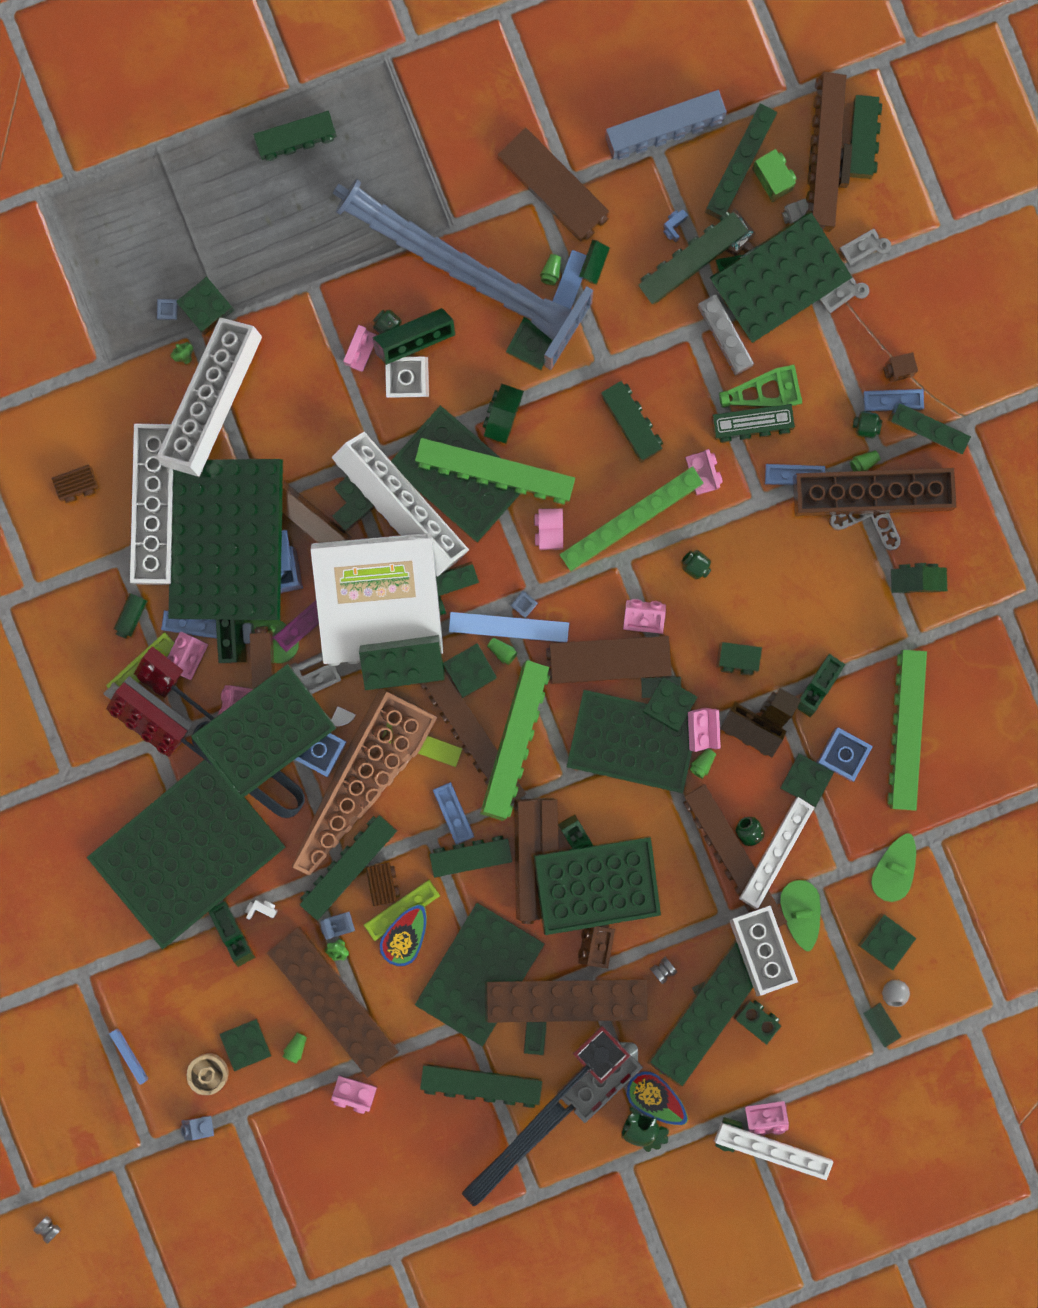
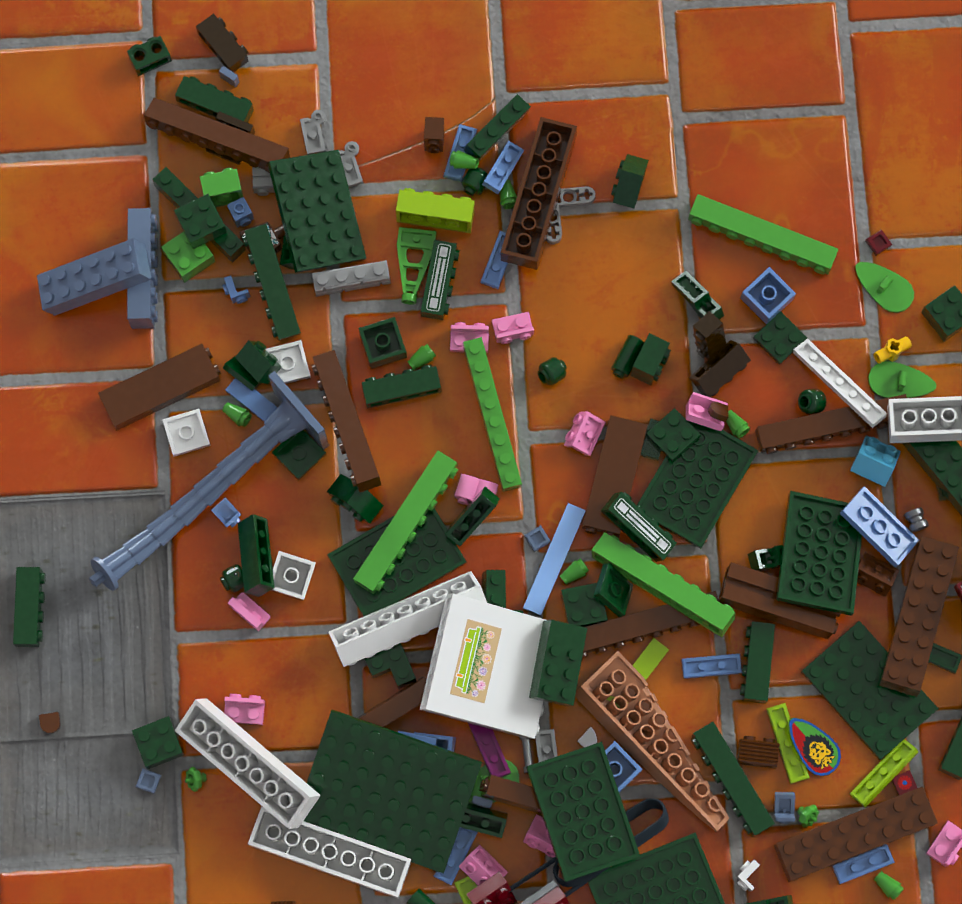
camera: 70 degrees left, 10 degrees down
none -> sand blue brick [37,238,151,315]
none -> reddish brown tile [39,712,61,734]
none -> dark green brick [127,36,172,76]
none -> bright green brick [161,231,215,283]
none -> white plate [162,409,211,457]
none -> dark green brick [174,194,227,249]
none -> dark brown brick [196,13,249,72]
none -> medium blue bracket [211,497,241,528]
none -> sand blue tile [219,66,239,87]
none -> bright pink bracket [224,694,265,725]
none -> medium blue bracket [227,197,254,228]
none -> dark green brick [235,340,282,384]
none -> white plate [265,340,311,384]
none -> reddish brown brick [311,350,381,493]
none -> dark green brick [358,317,407,369]
none -> lime brick [396,188,474,233]
none -> bright green cone [407,344,436,370]
none -> dark green brick [445,487,500,546]
none -> bright green cone [450,150,479,169]
none -> medium blue plate [482,140,524,194]
none -> bright pink bracket [492,312,534,344]
none -> dark green plate [594,563,633,617]
none -> dark green brick [601,492,677,562]
none -> dark green brick [611,335,645,379]
none -> reddish brown tile [708,402,728,422]
none -> medium blue tile [832,844,895,885]
none -> plate [840,486,919,567]
none -> medium azure slope [850,435,901,487]
none -> lime tile [850,739,918,808]
none -> dark red tile [865,229,892,256]
none -> yellow axle [873,336,912,364]
none -> dark red tile [892,770,917,796]

